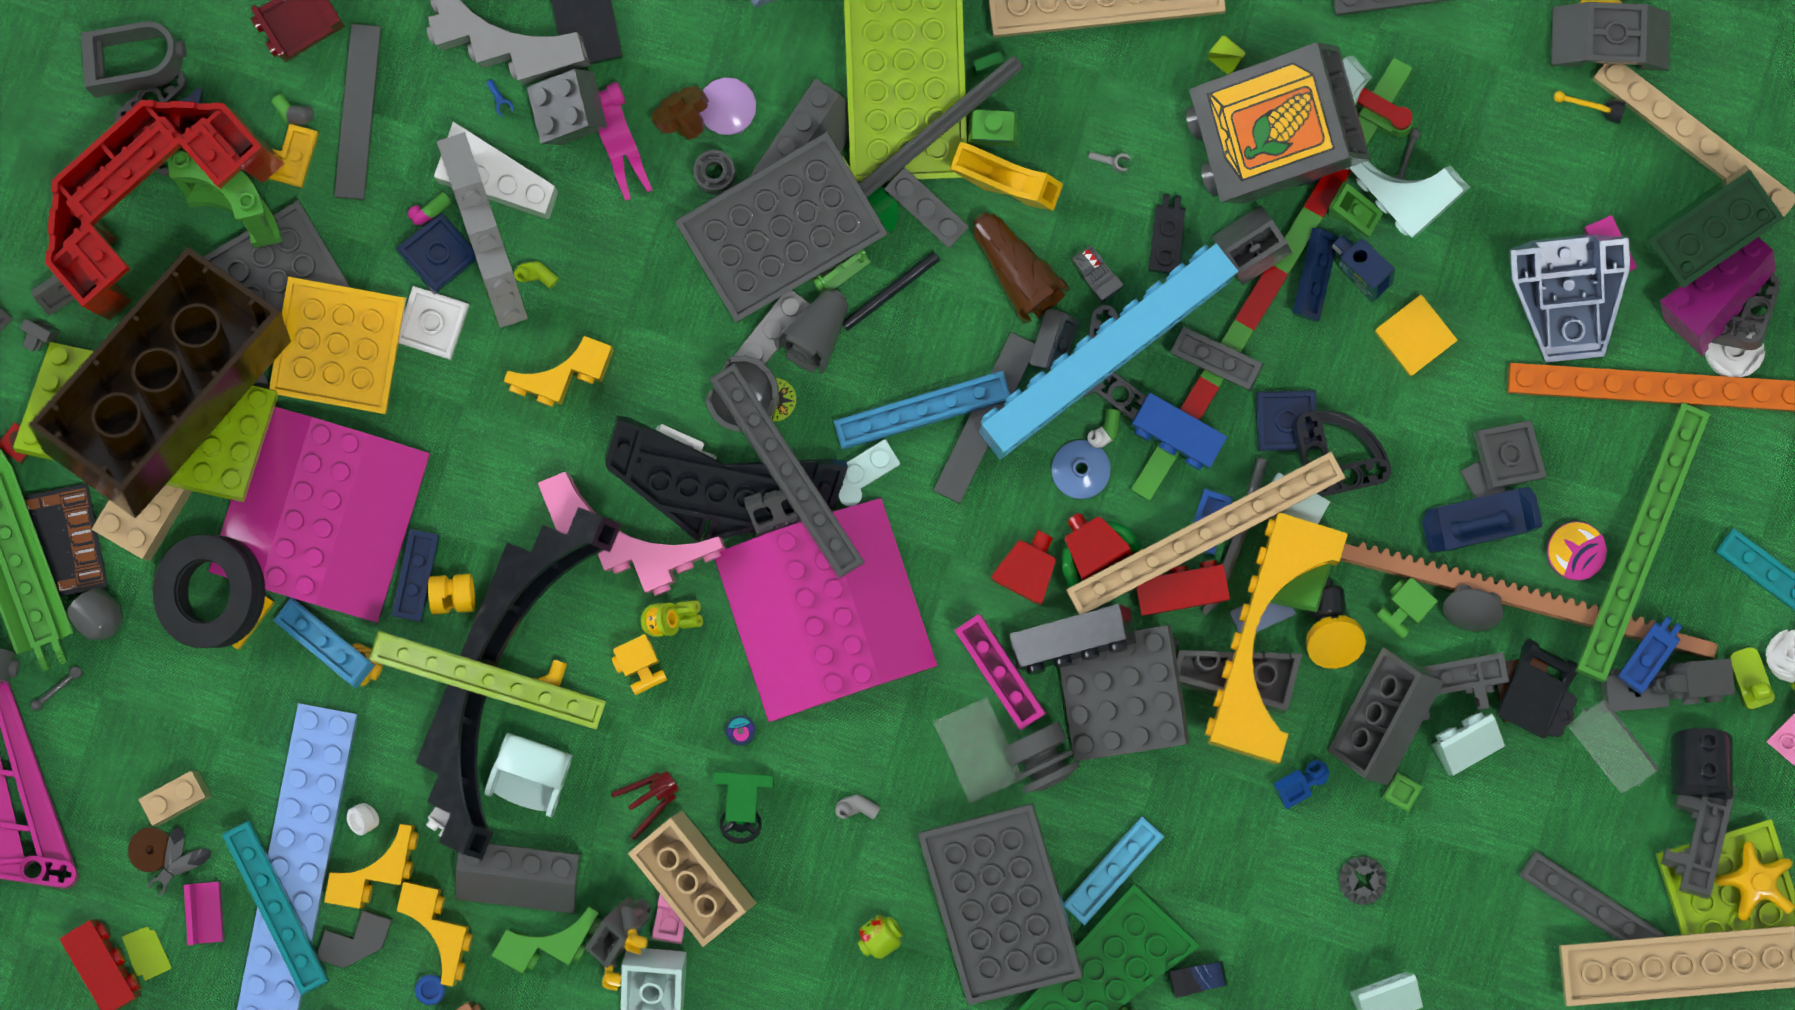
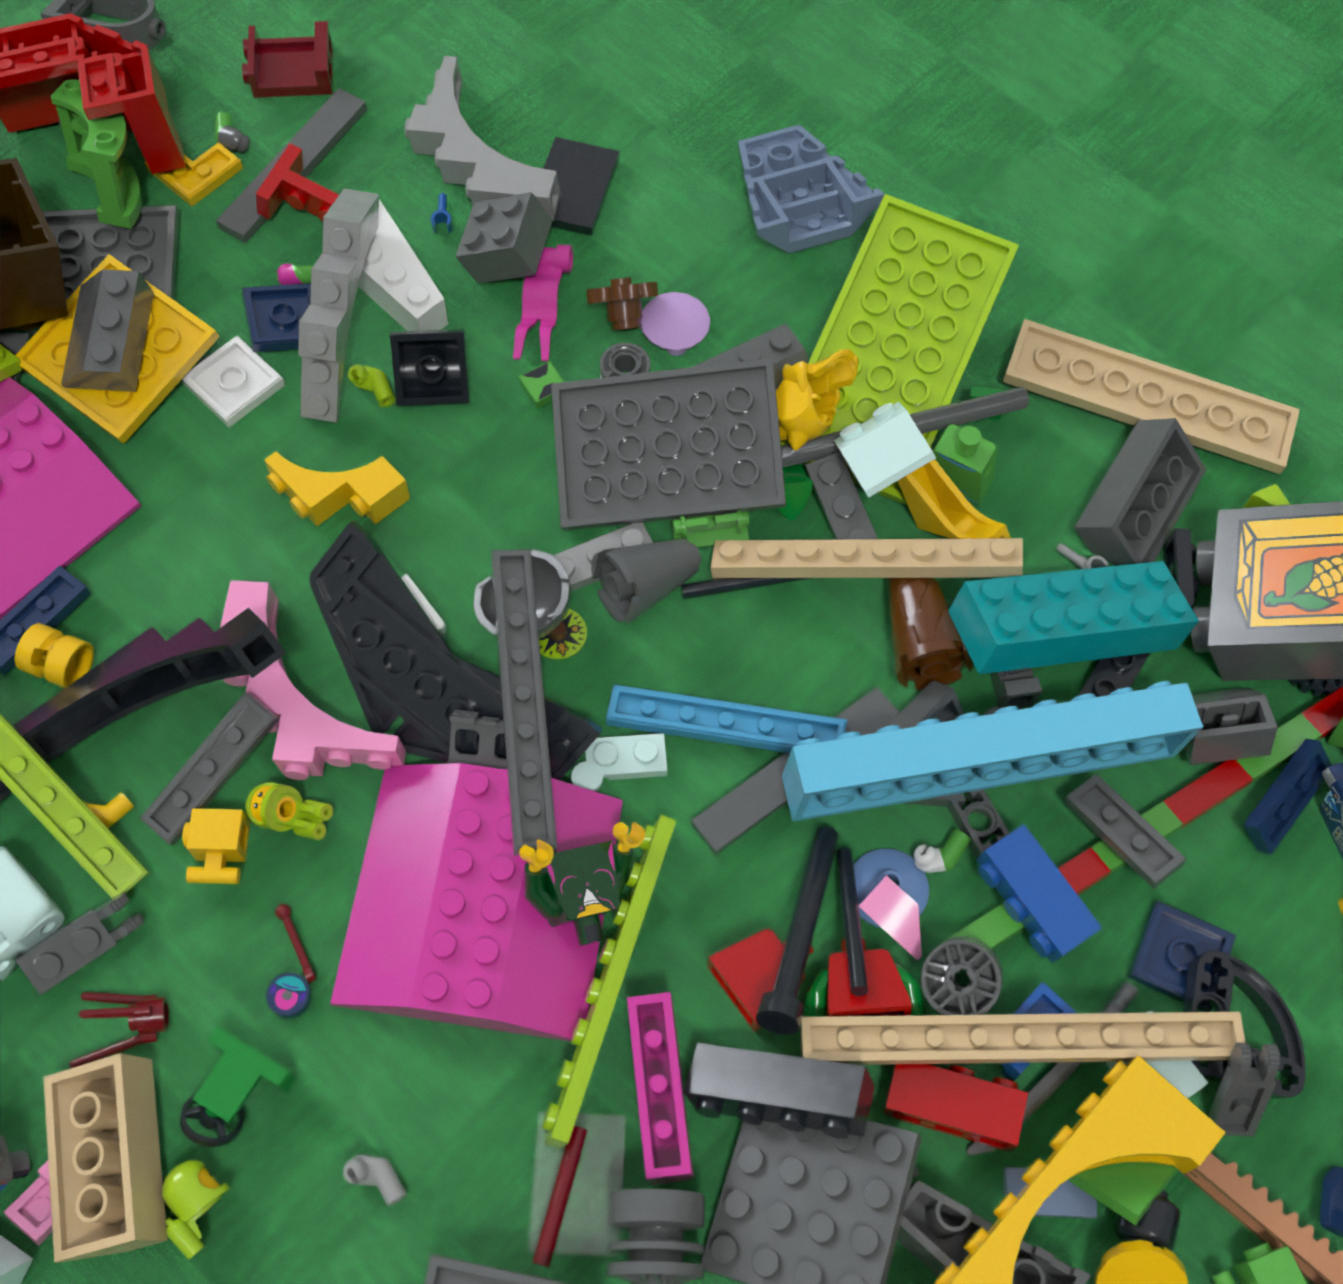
camera: 20 degrees right, 20 degrees down
none -> dark grey hinge [15,892,144,995]
none -> dark grey slope [61,269,154,392]
none -> dark grey tile [140,691,280,845]
none -> lime piece [162,1160,231,1260]
none -> red bracket [256,143,339,222]
none -> dark red hinge [275,903,317,984]
none -> black brick [390,329,470,406]
none -> bright green tile [518,361,564,409]
none -> dark green torso [519,822,645,946]
none -> dark red bar [532,1126,588,1268]
none -> lime plate [541,815,677,1149]
none -> tan plate [710,538,1023,578]
none -> black piece [756,826,839,1035]
none -> yellow head [776,349,859,451]
none -> light aqua slope [834,402,936,498]
none -> black bar [836,847,868,996]
none -> bright pink slope [859,875,922,961]
none -> dark grey wheel [921,936,1003,1015]
none -> teal brick [948,561,1199,674]
none -> dark grey slope [1074,418,1207,566]
none -> black hinge [1164,528,1199,608]
none -> dark grey hinge [1208,1042,1281,1137]

